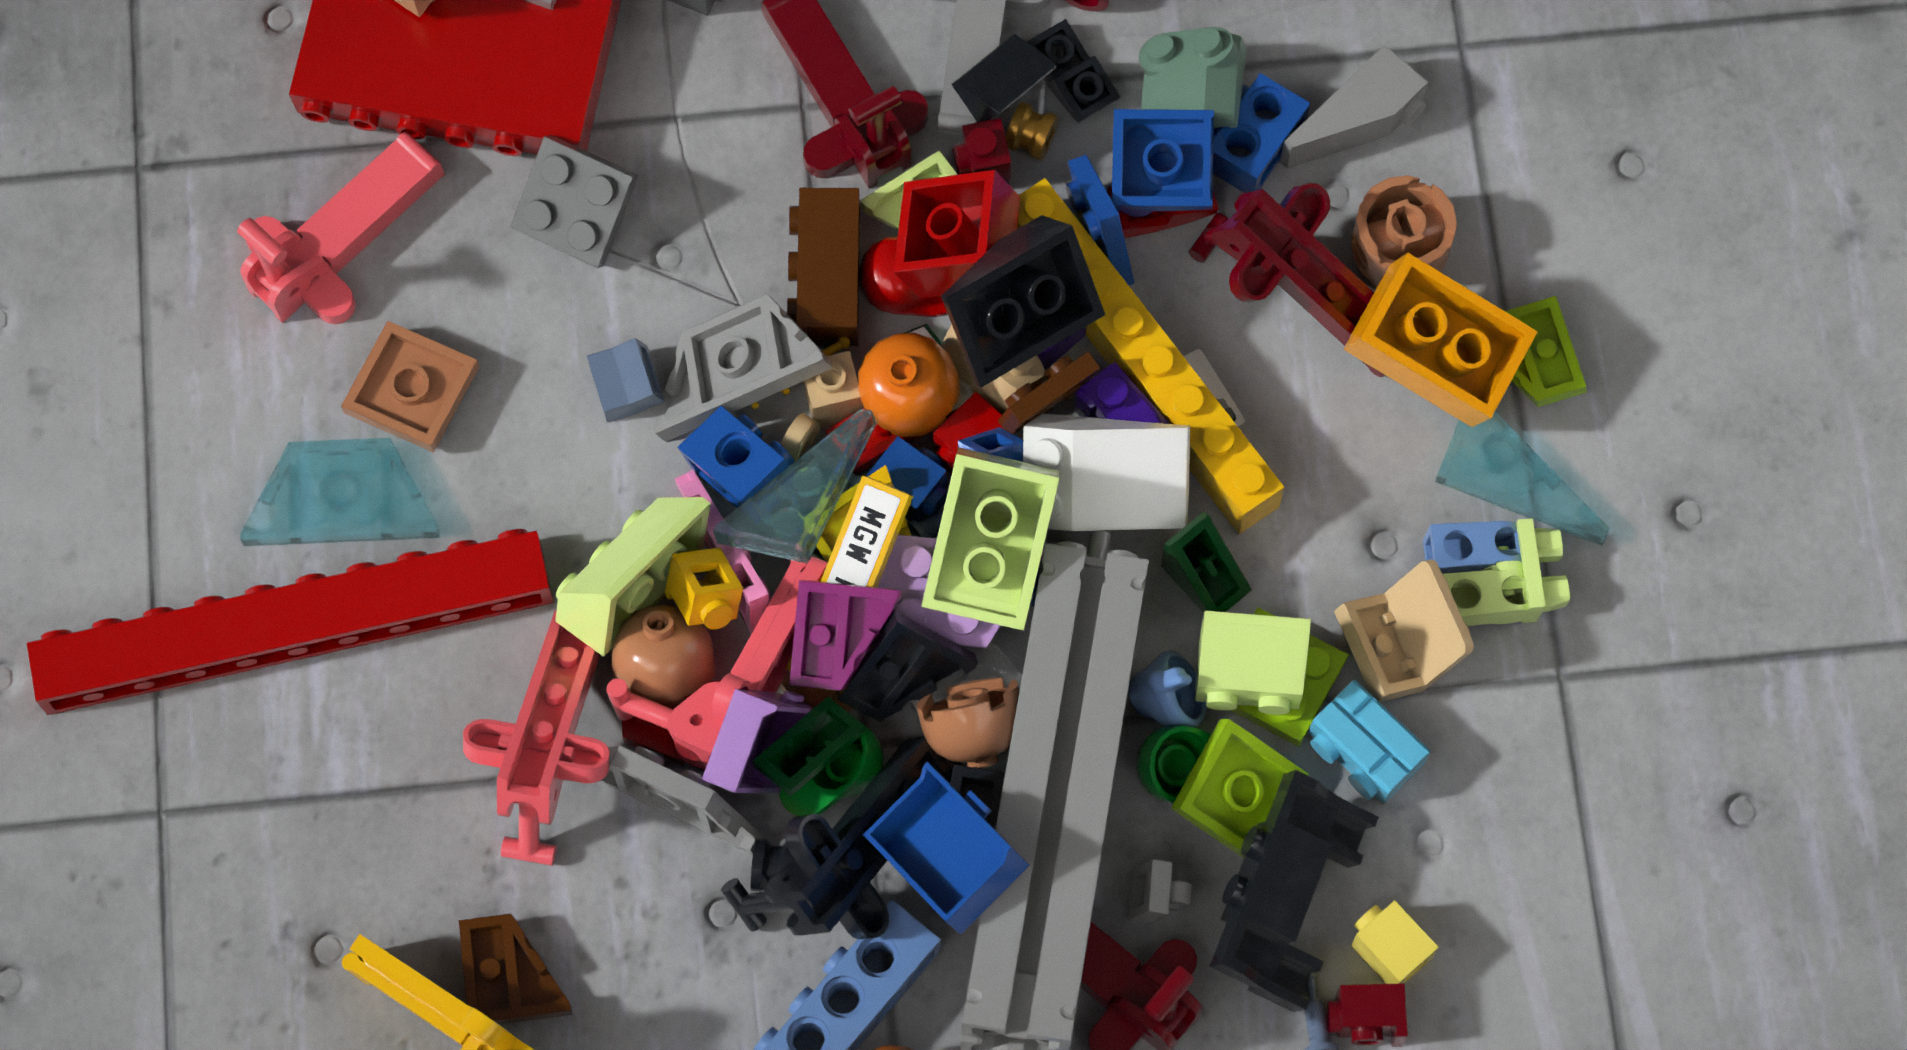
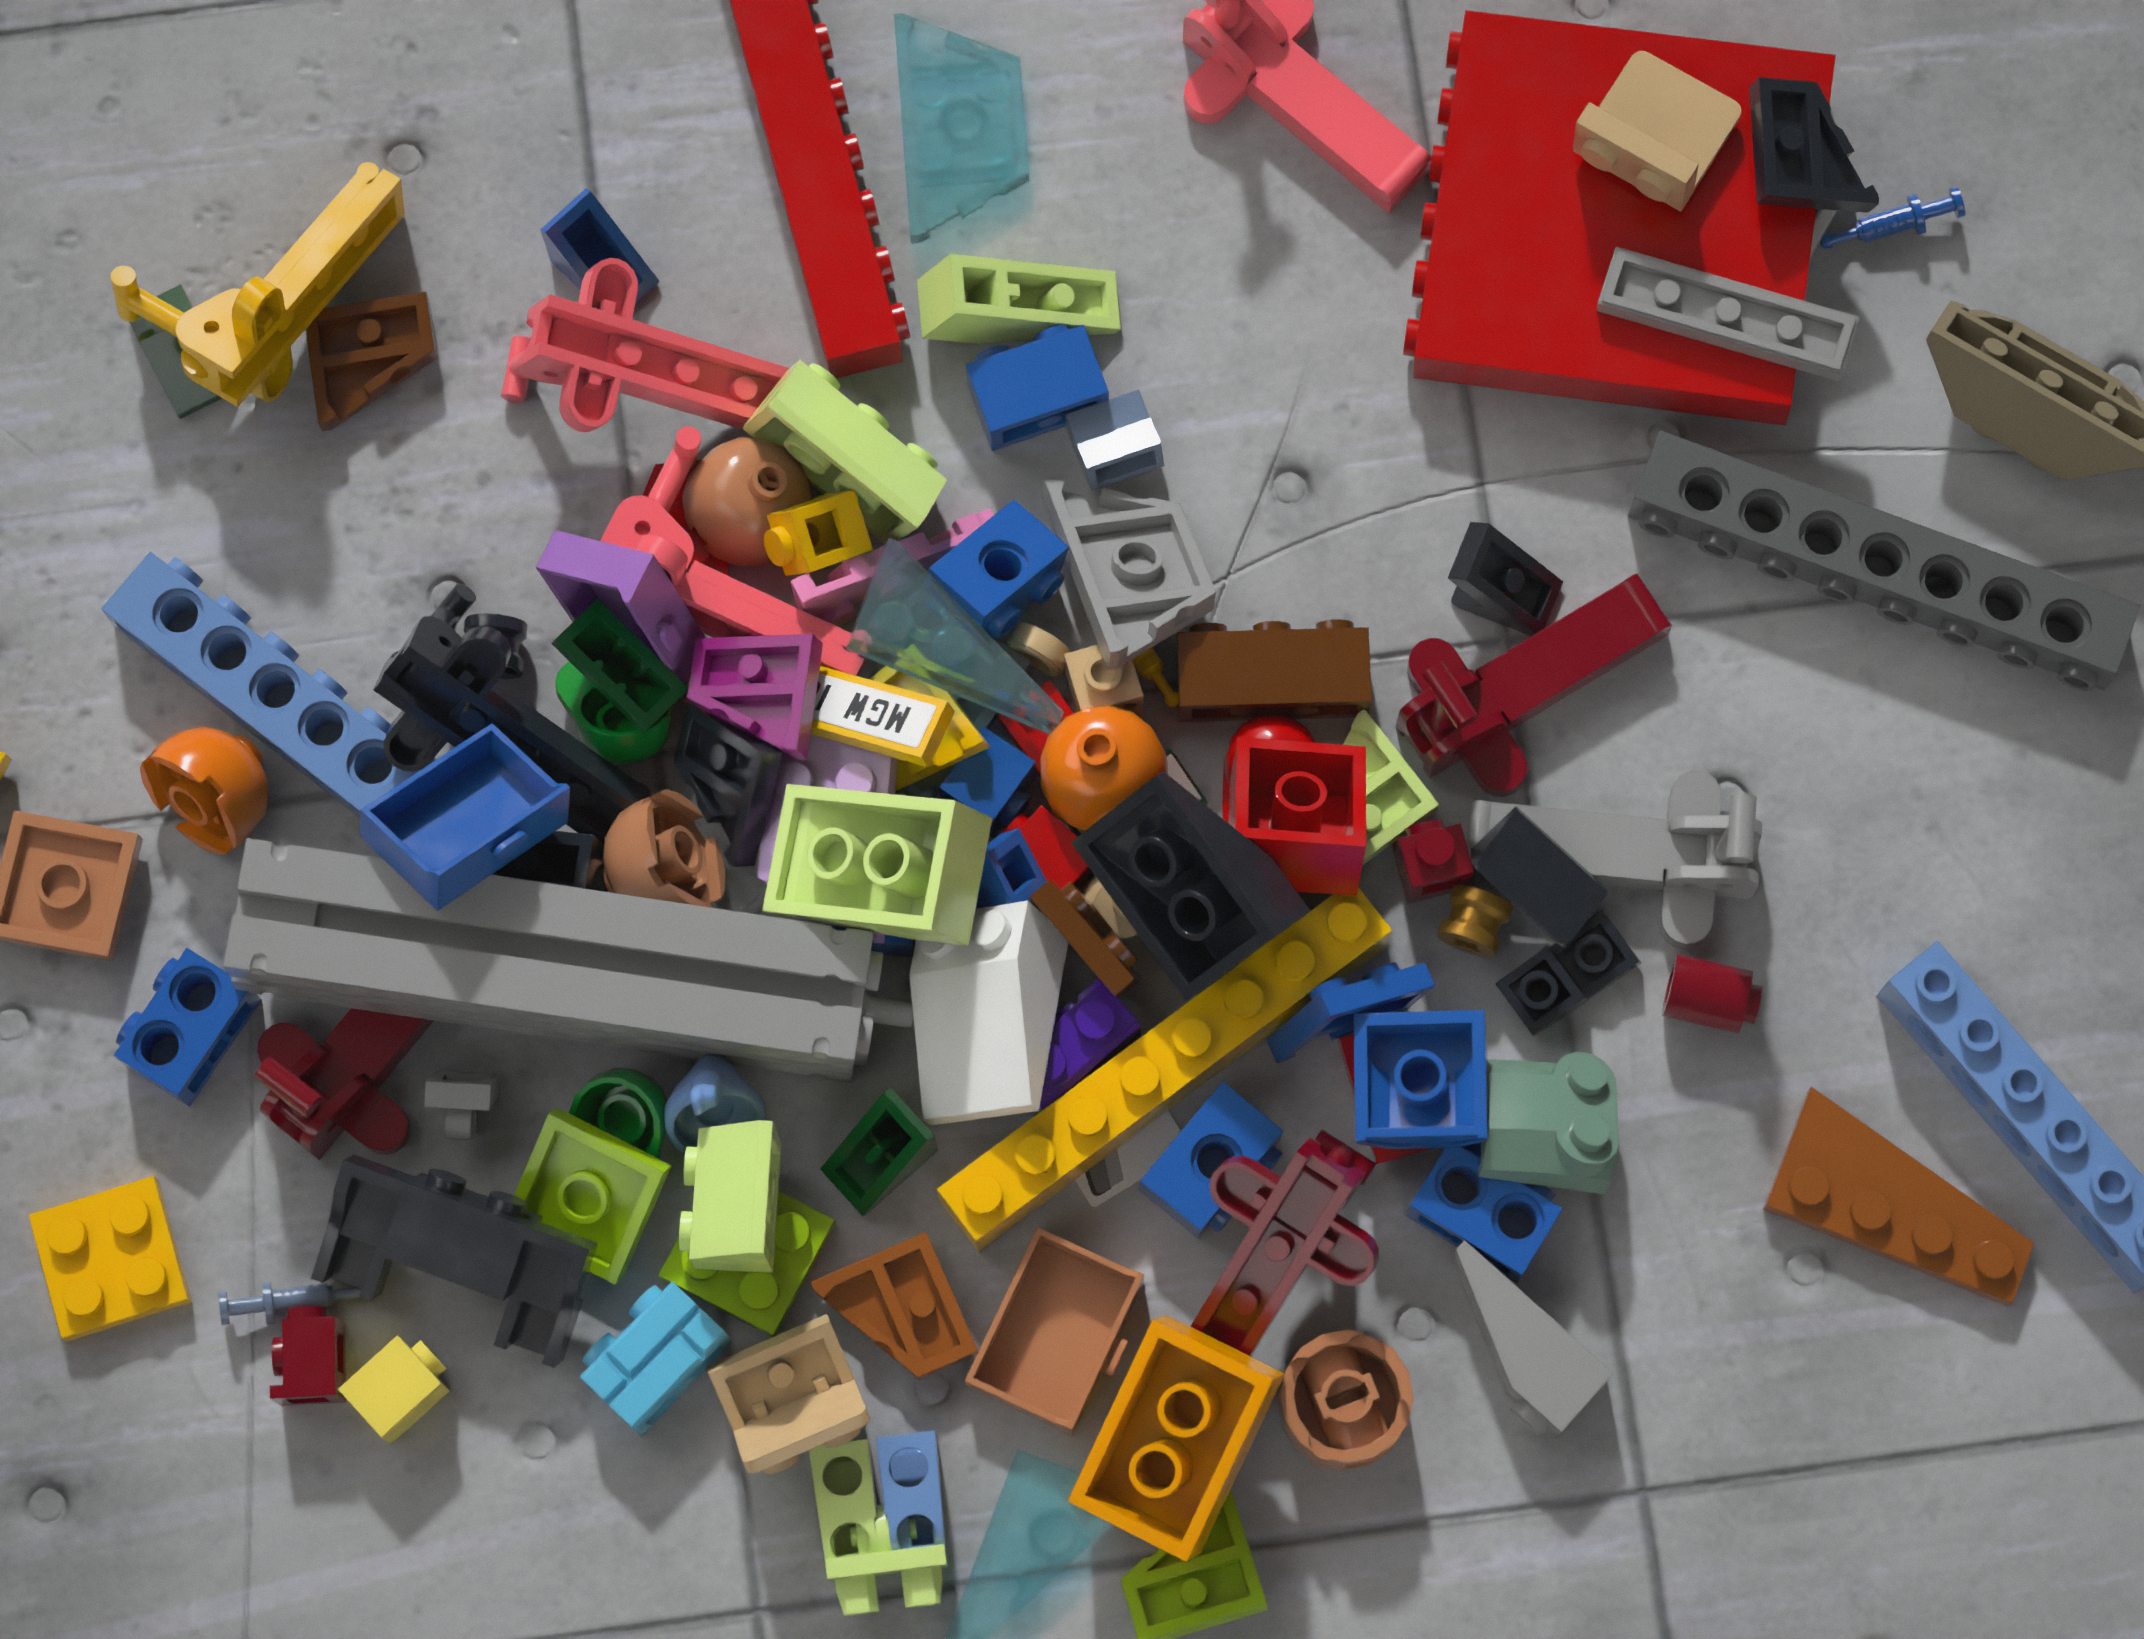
camera: 90 degrees right, 5 degrees up
nougat plate [341,320,479,453] -> none
plate [510,135,639,268] -> none
light grey wing [599,746,764,856] -> none
none -> blue slope [540,189,660,304]
none -> dark orange wing [811,1232,978,1380]
none -> yellowish green slope [917,254,1121,344]
none -> blue brick [965,325,1109,451]
none -> nougat container [965,1227,1144,1436]
none -> blue brick [1138,1081,1284,1239]
none -> black slope [1447,522,1564,636]

